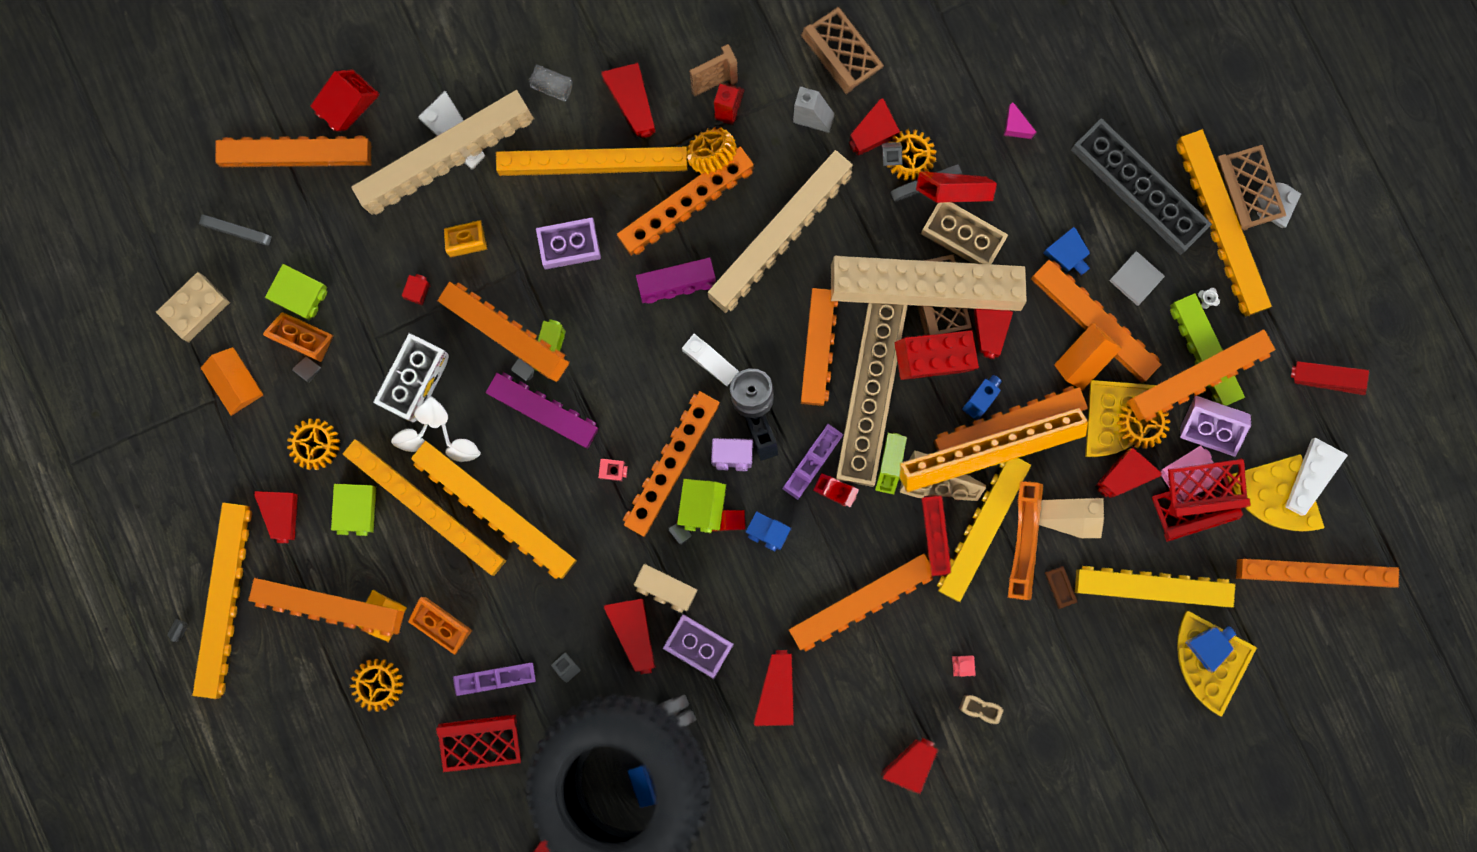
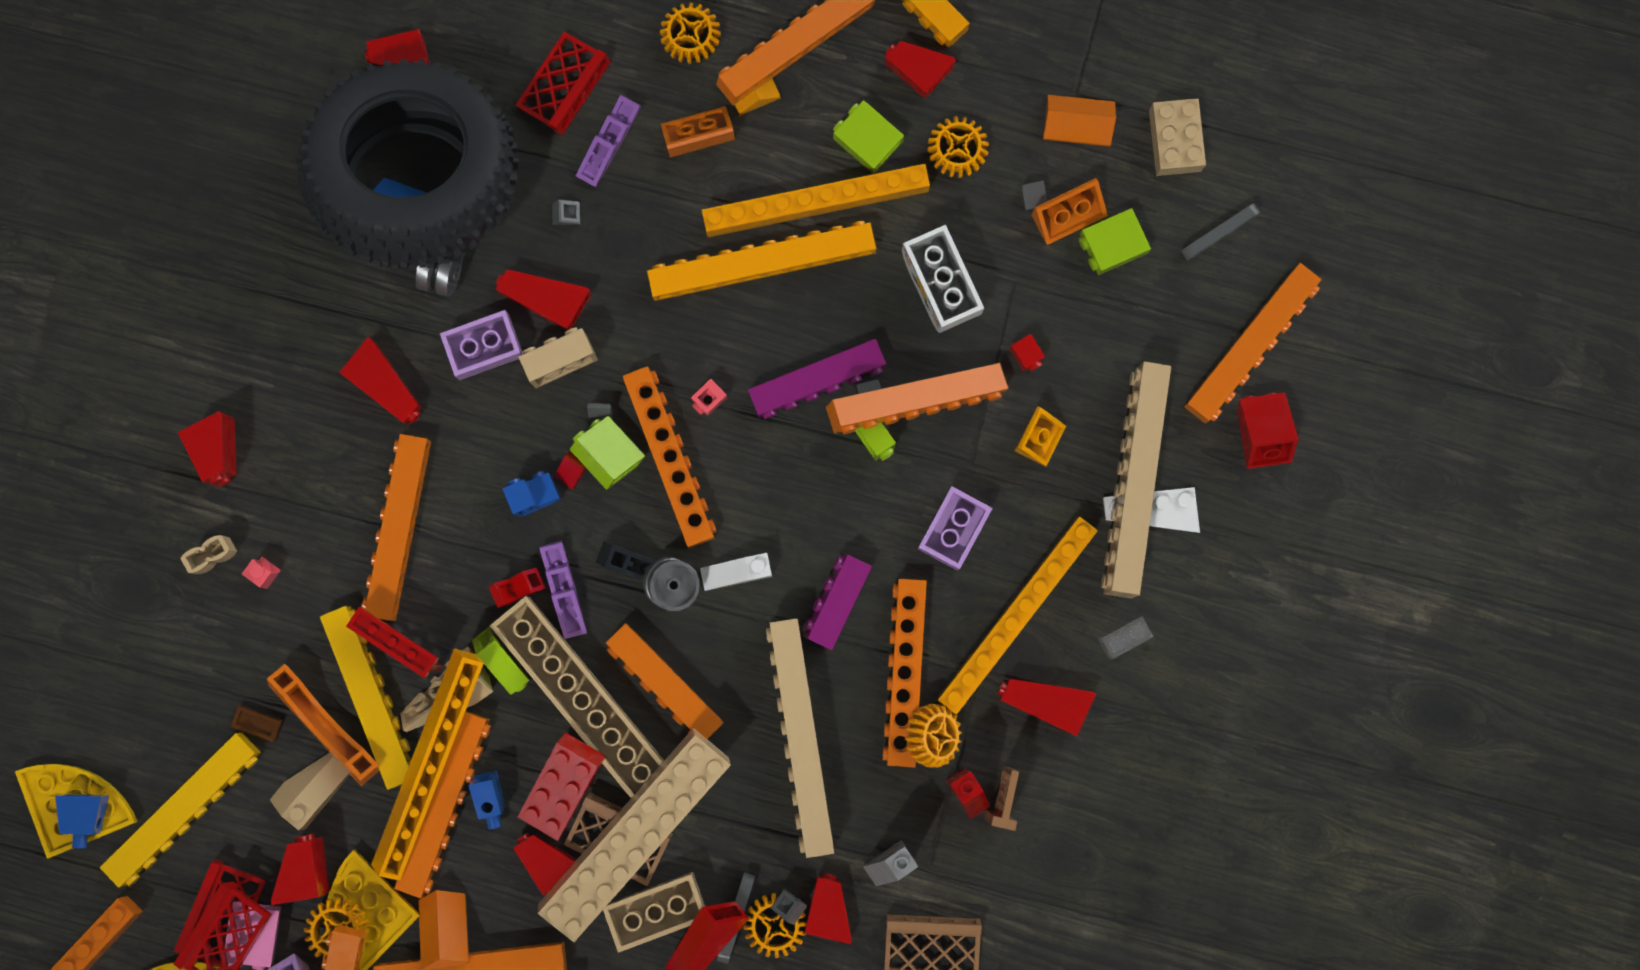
camera: 125 degrees right, 0 degrees up
white plant [391,396,481,462] -> none
lavender brick [712,439,752,471] -> none

